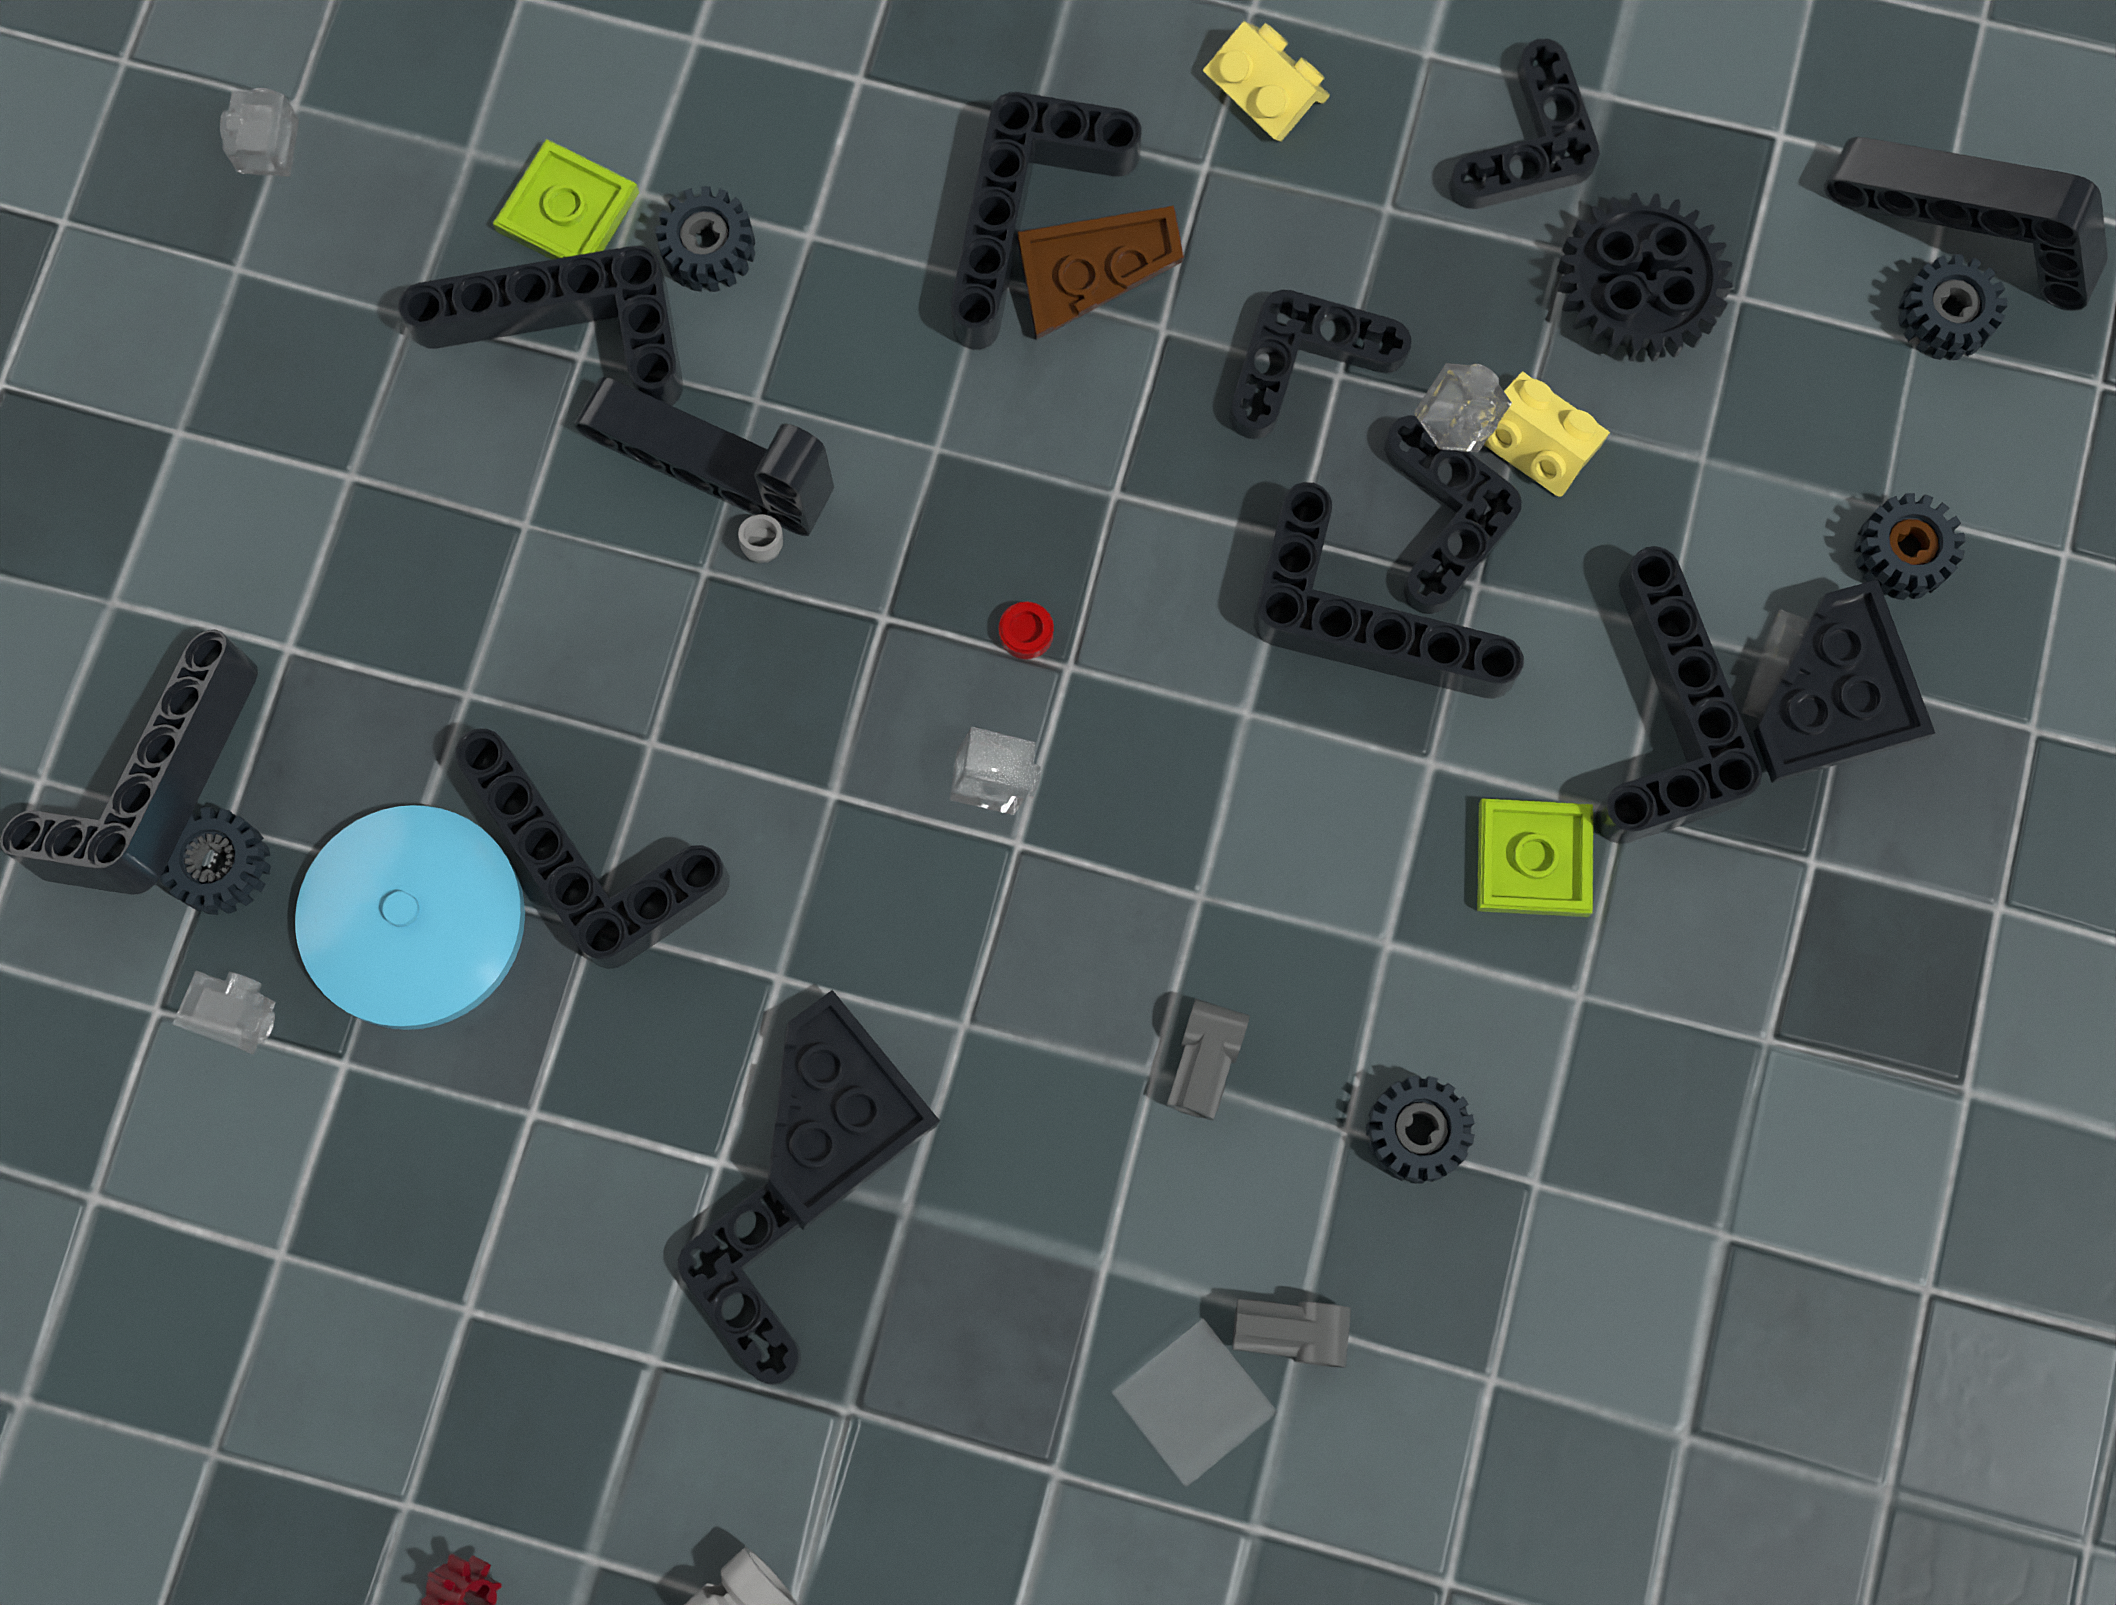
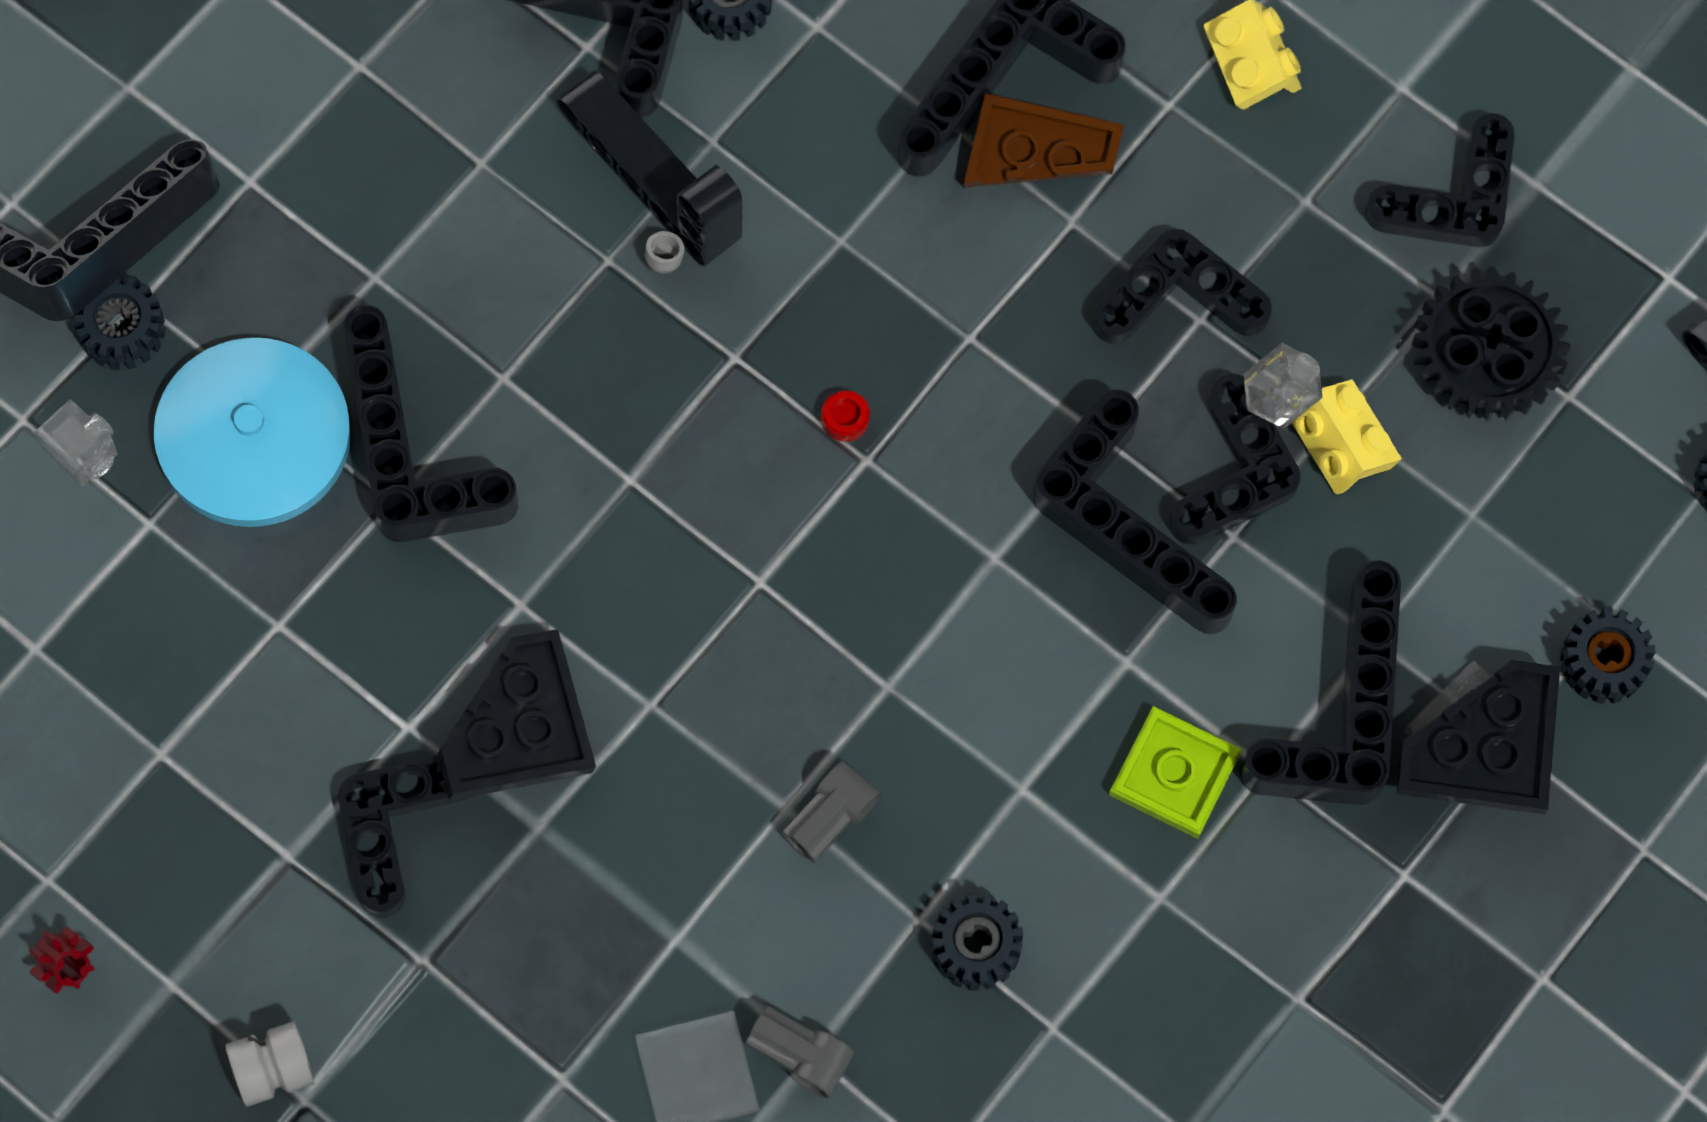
camera: 20 degrees right, 5 degrees down
clear brick [950,726,1041,815] -> none

